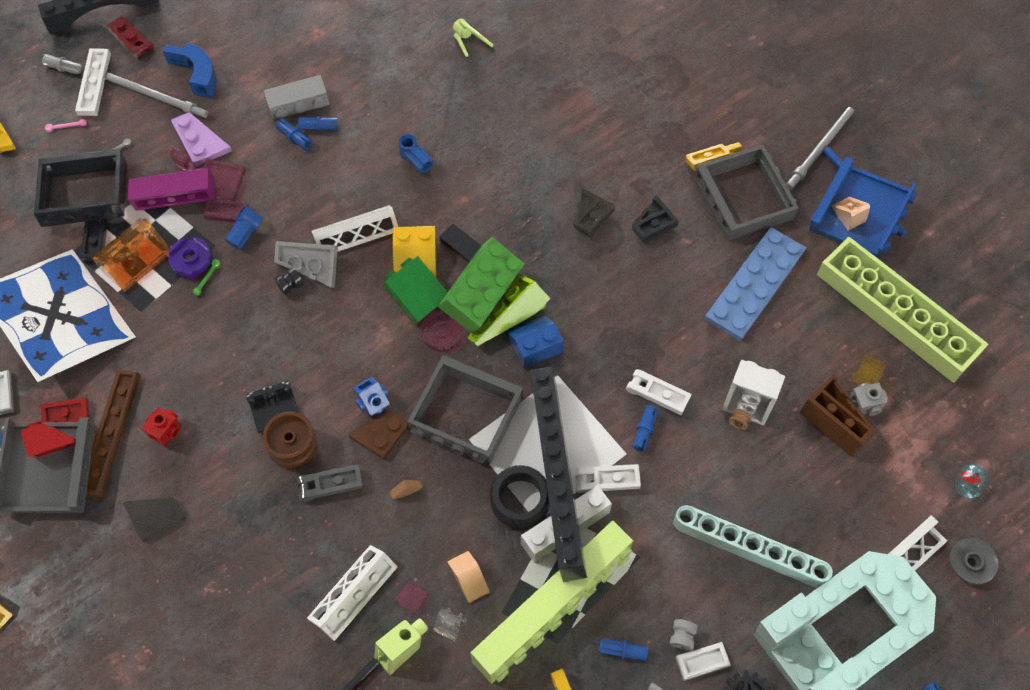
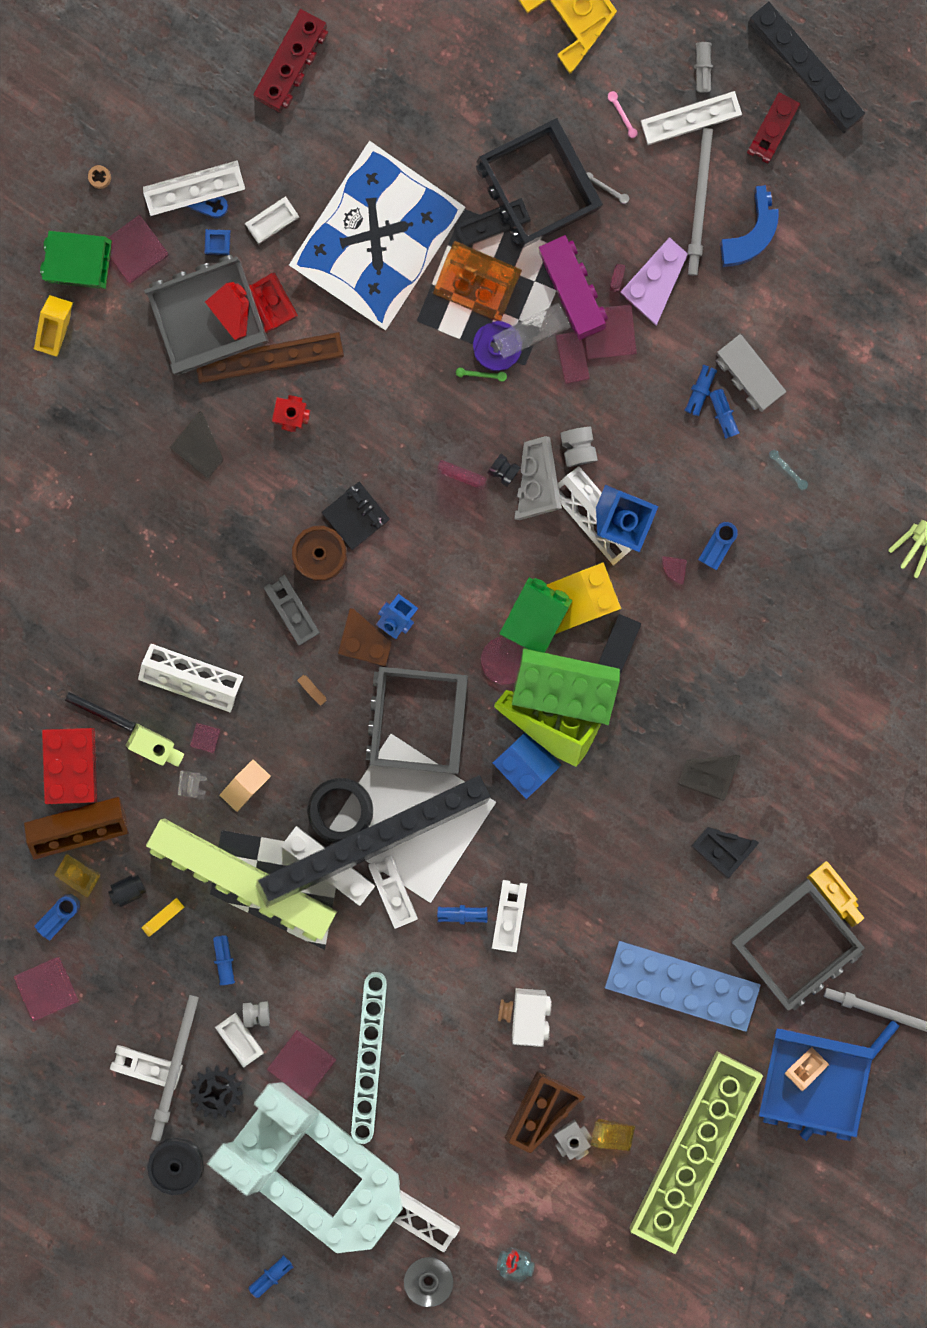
camera: 75 degrees right, 25 degrees up
blue piece [224,206,263,250] -> none
none -> clear pink tile [267,1030,336,1099]
none -> clear pink tile [437,460,487,490]
none -> clear slope [493,303,571,358]
none -> light grey wheel [560,427,598,467]
none -> blue slope [596,485,658,552]
none -> clear pink tile [662,556,687,584]
none -> clear light blue hinge [769,450,808,490]

